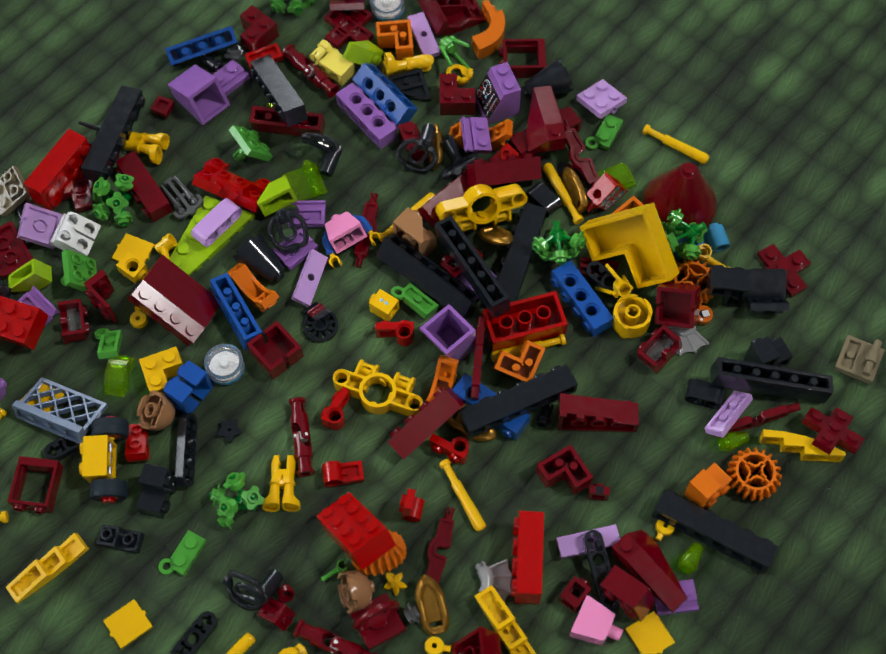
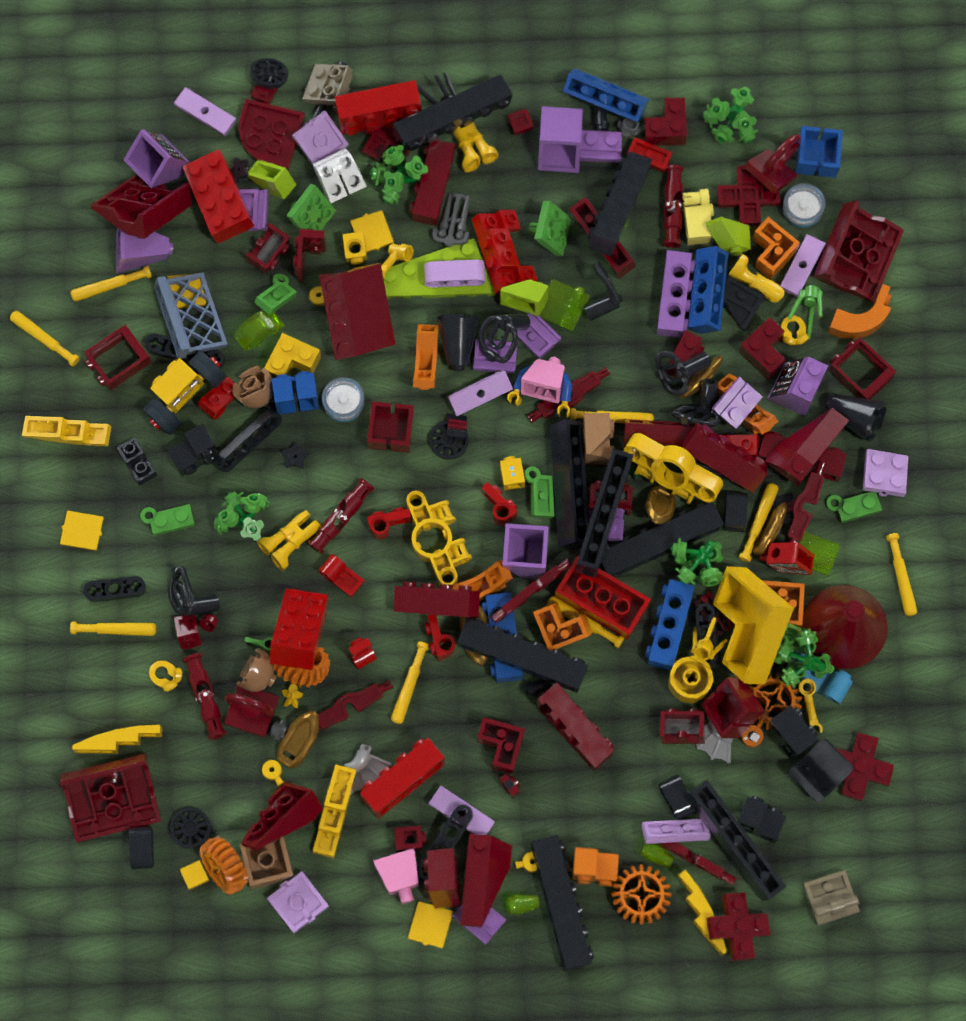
camera: 45 degrees right, 10 degrees up
blue brick [210,273,262,351] -> none

